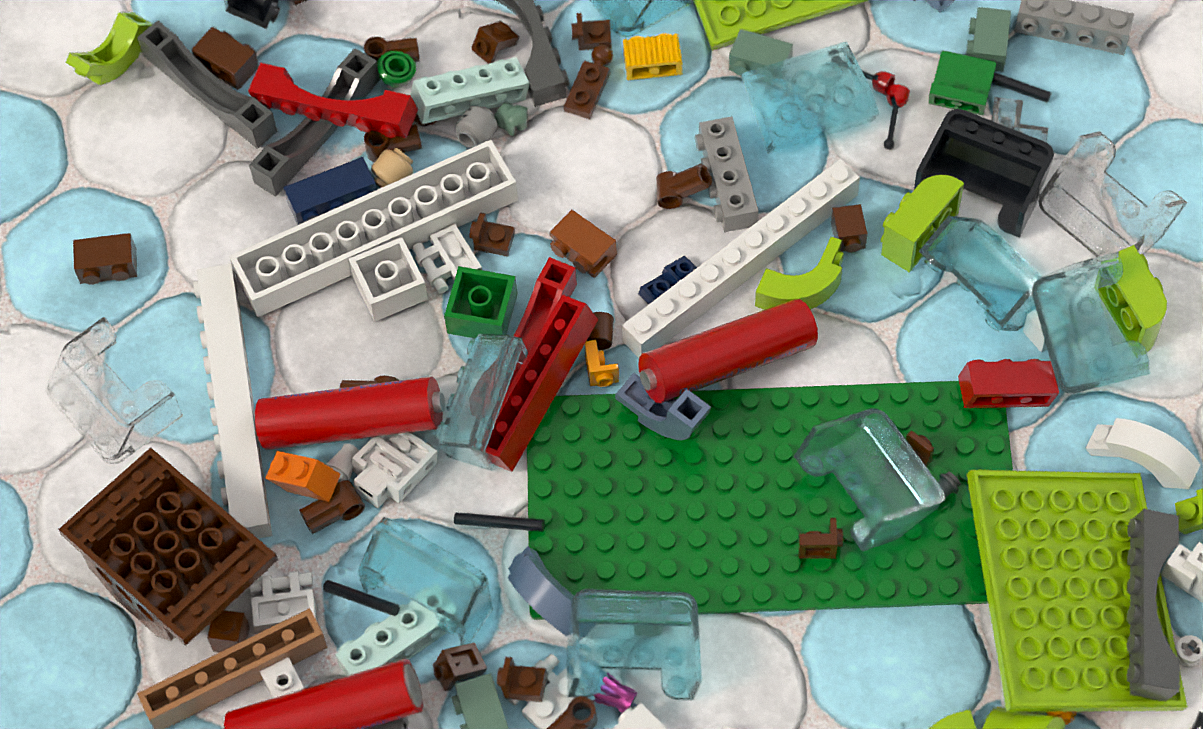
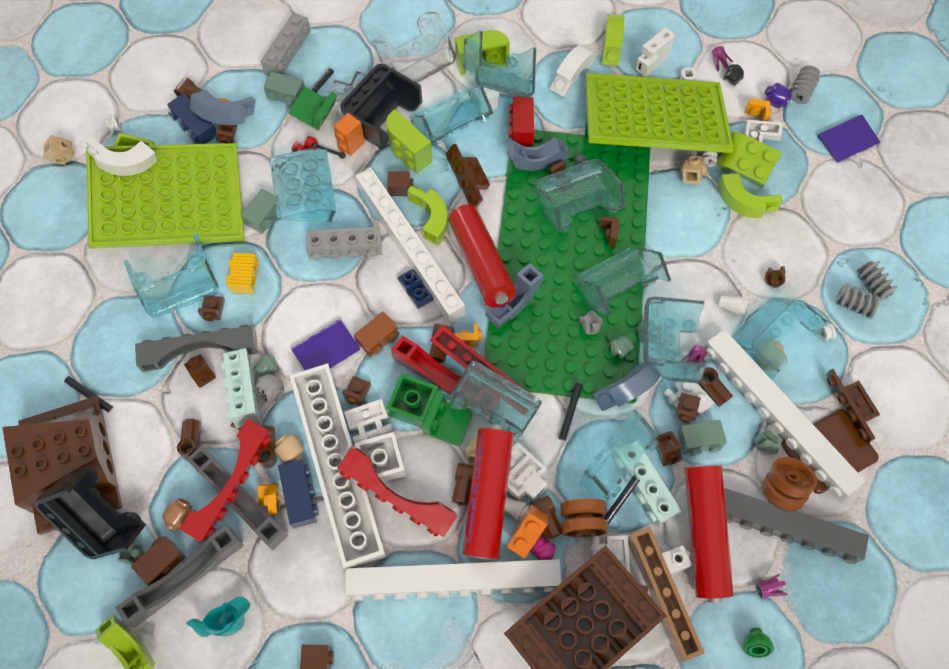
camera: 85 degrees left, 5 degrees up
green brick [377,51,416,88] -> none
reddish brown plate [564,44,613,120] -> none
reddish brown piece [656,163,712,209] -> none
dark grey arch [1127,509,1180,702] -> none
none -> sand green arm [117,541,144,565]
none -> medium nougat head [162,498,194,531]
none -> teal hair [186,597,250,637]
none -> light orange bracket [257,484,280,514]
none -> dark purple piece [291,319,361,370]
none -> orange brick [333,113,365,156]
none -> arch [337,445,458,538]
none -> green bracket [422,391,474,447]
none -> reddish brown bracket [446,144,490,207]
none -> sand blue arch [506,137,570,171]
none -> dark pink arm [530,535,556,560]
none -> dark orange wheel [560,499,609,538]
none -> clear light blue windscreen [574,247,671,315]
none -> light grey arm [578,311,603,335]
none -> sand green arm [609,335,634,359]
none -> tan brick [680,155,708,184]

